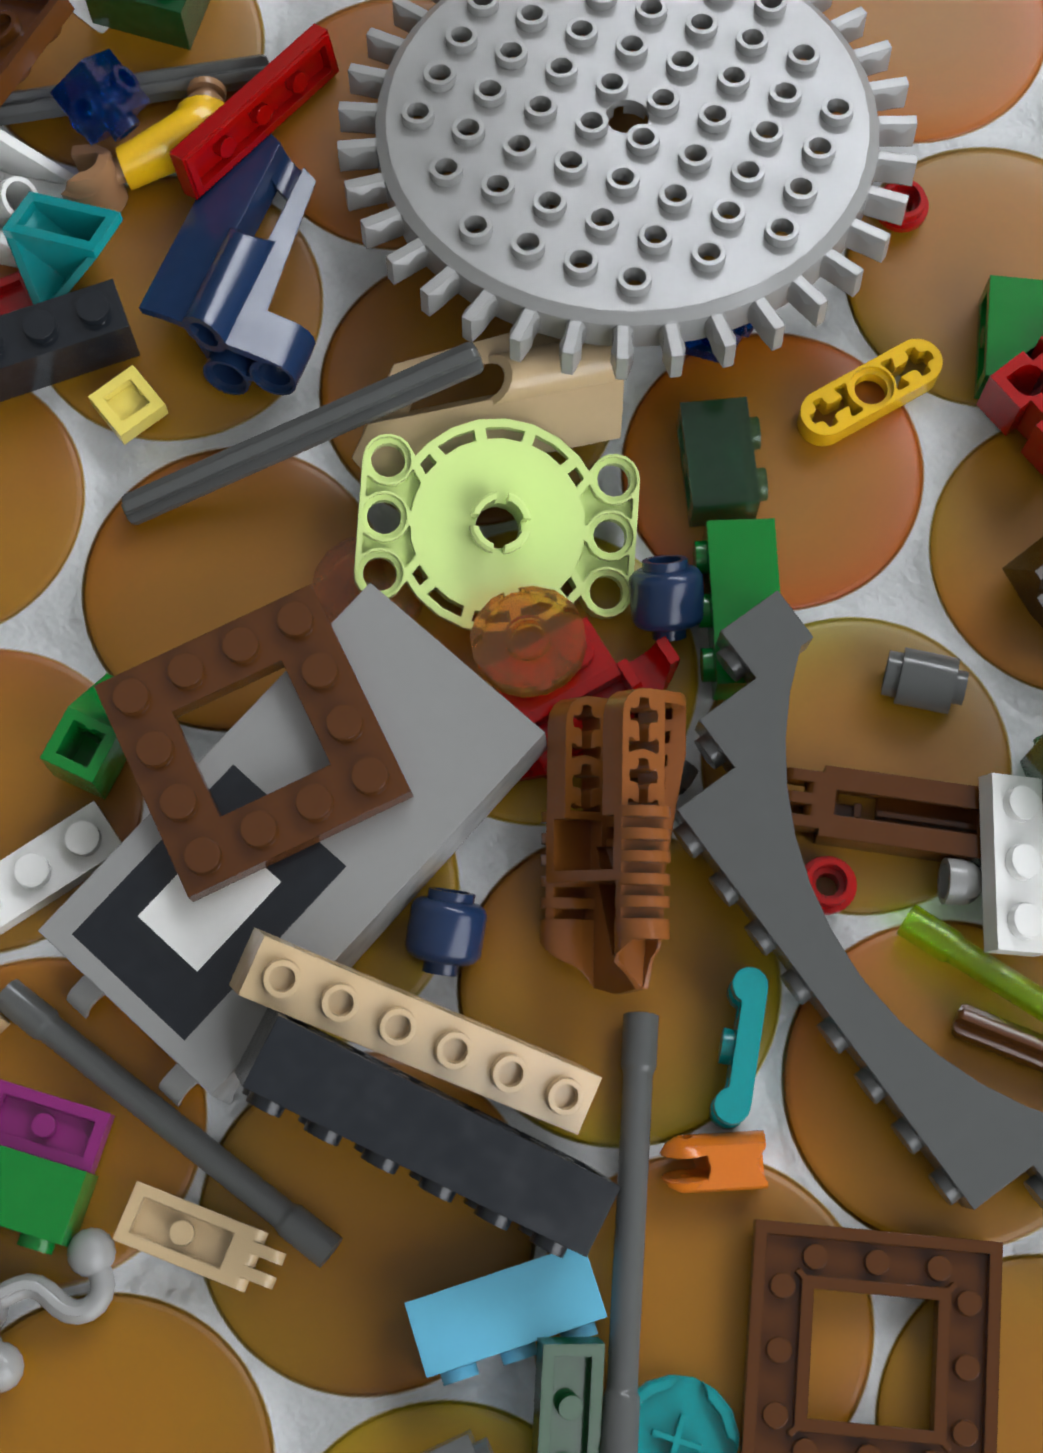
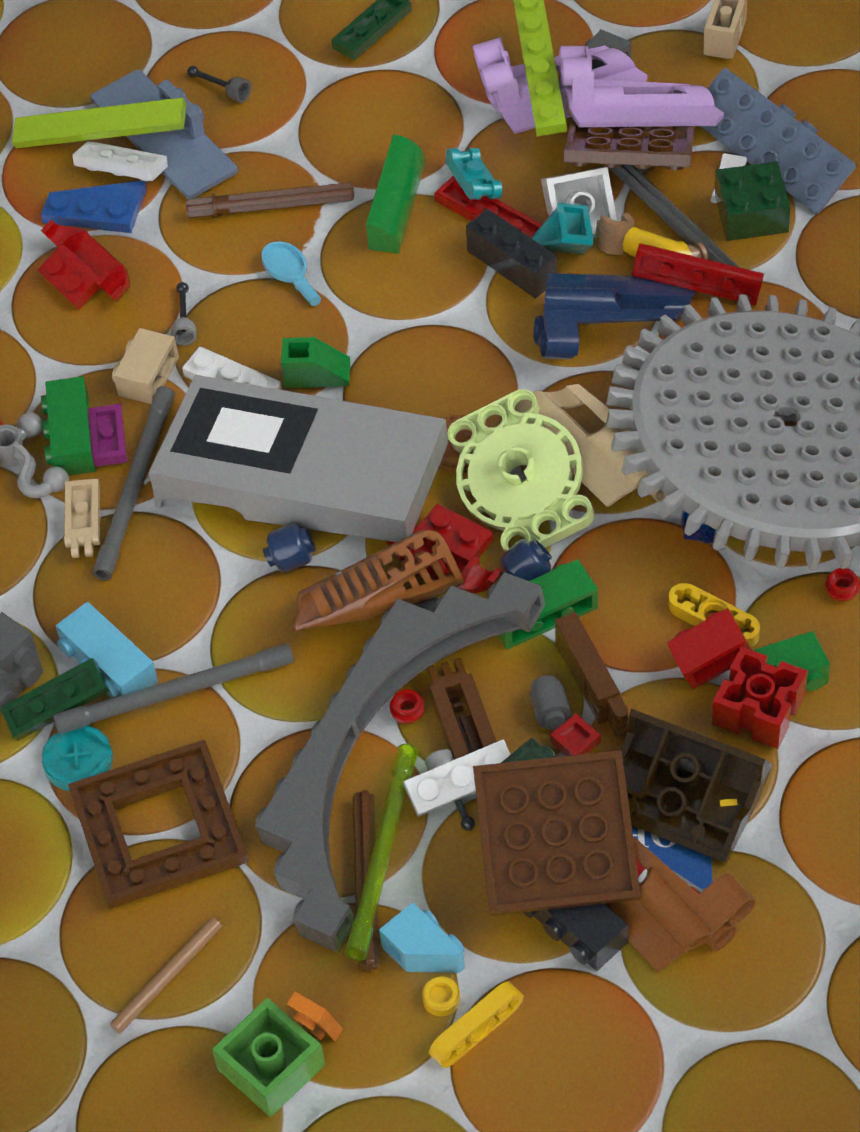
camera: 70 degrees right, 20 degrees down
clear blue brick [50,48,151,146] -> none
light yellow plate [88,365,169,445] -> none
reddish brown plate [94,584,414,902] -> none
dark grey axle [121,342,484,525] -> none
tan brick [229,927,602,1135] -> none
black brick [235,1008,621,1258] -> none
clear orange tile [470,586,587,698] -> none
orange piece [659,1130,768,1193] -> none
clear green brick [676,397,768,527] -> none
teal plate [709,967,768,1129] -> none
none -> red plate [550,714,601,756]
none -> reddish brown hinge [555,612,628,736]
none -> red piece [666,608,752,690]

